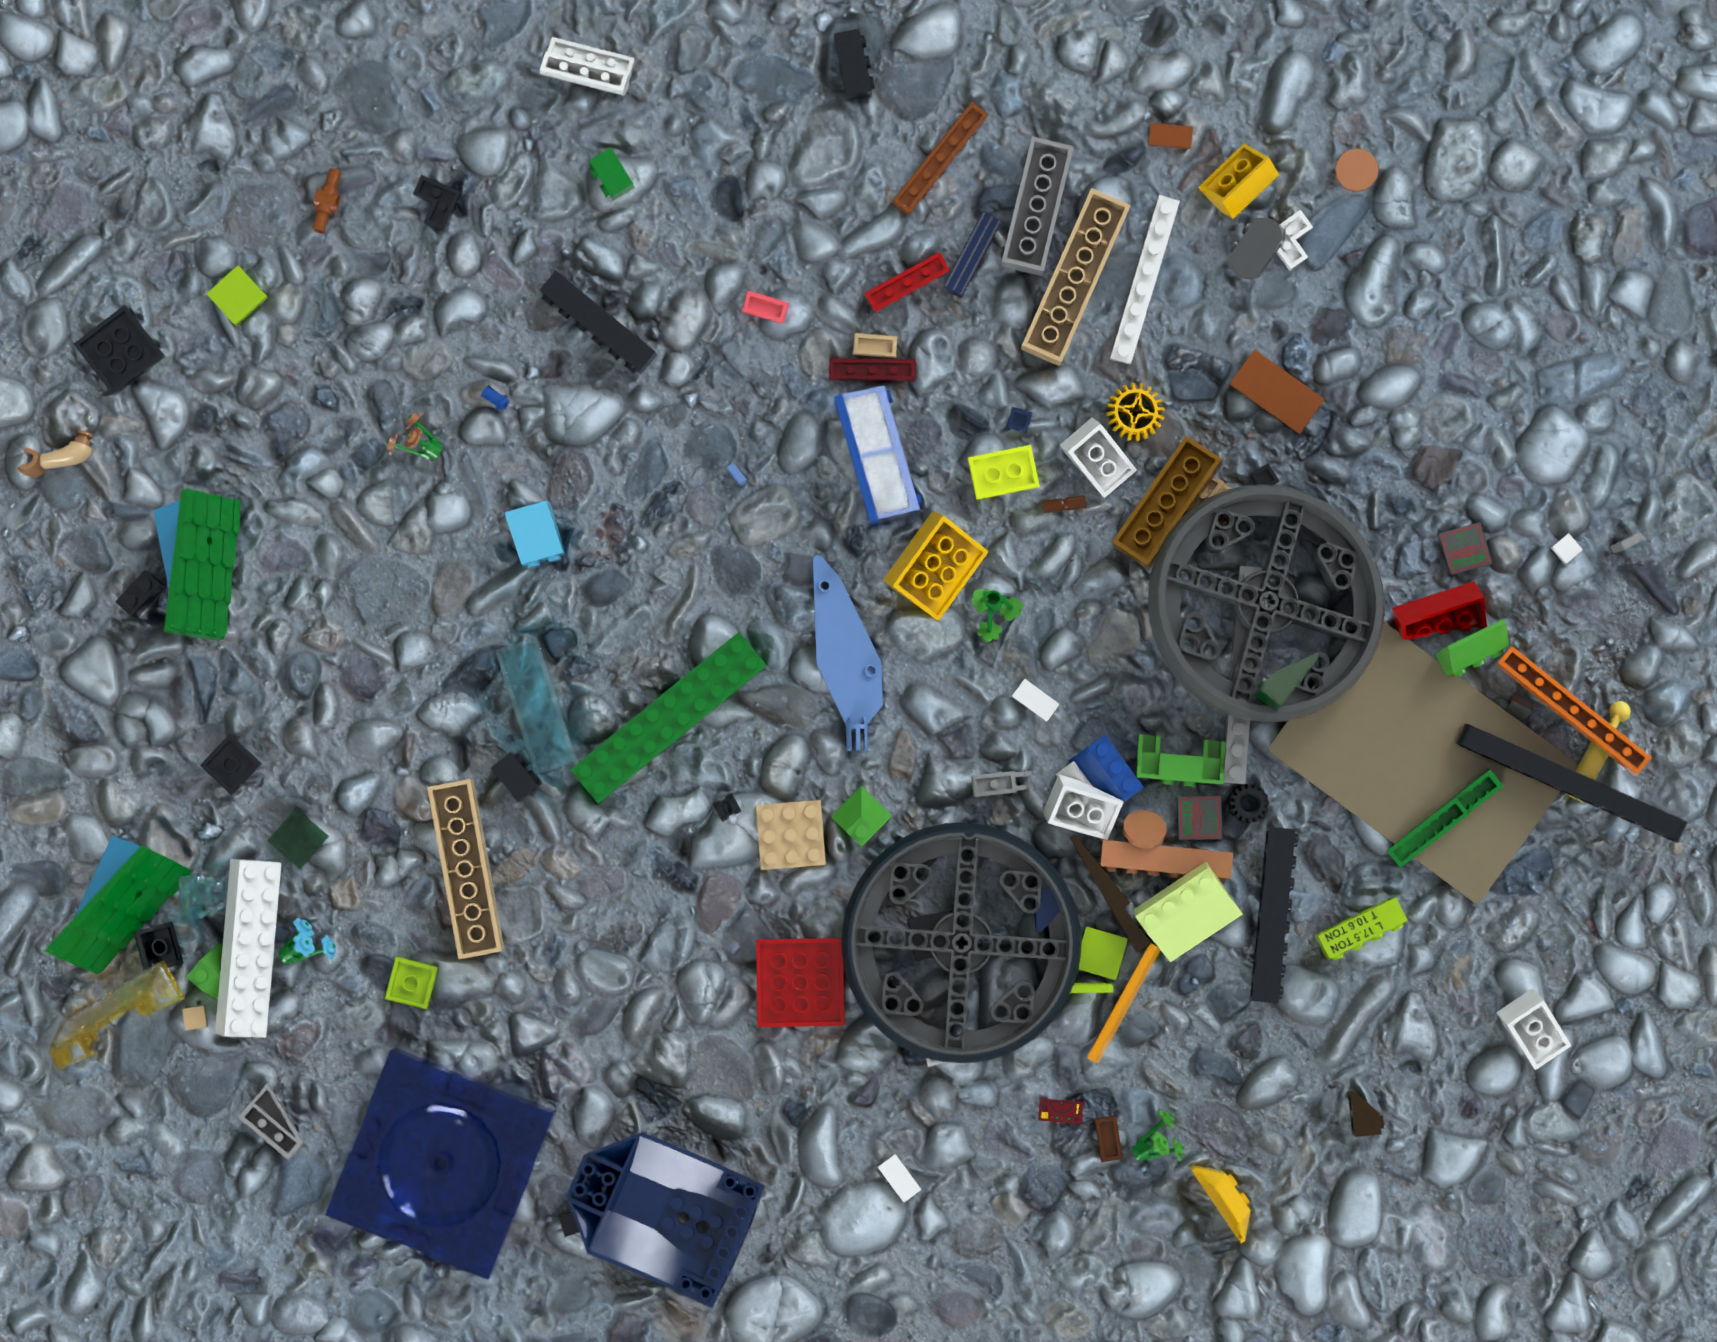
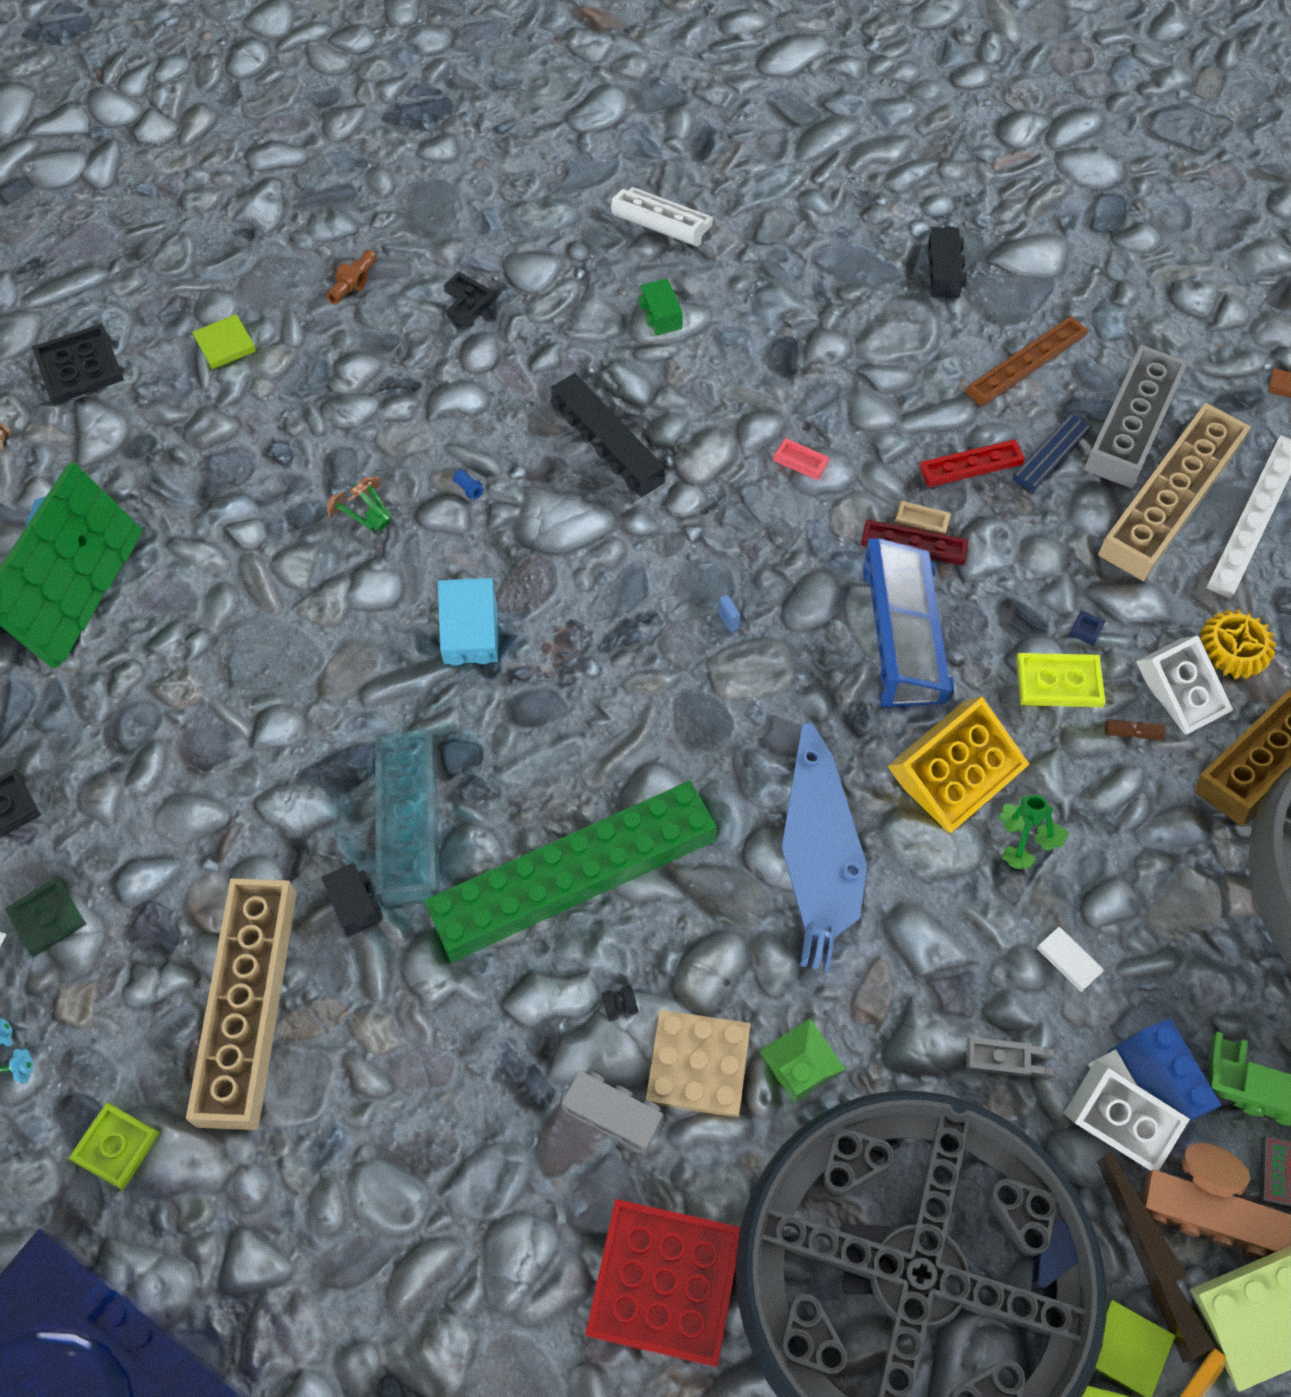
camera: 10 degrees right, 25 degrees down
none -> light grey brick [561,1070,663,1155]

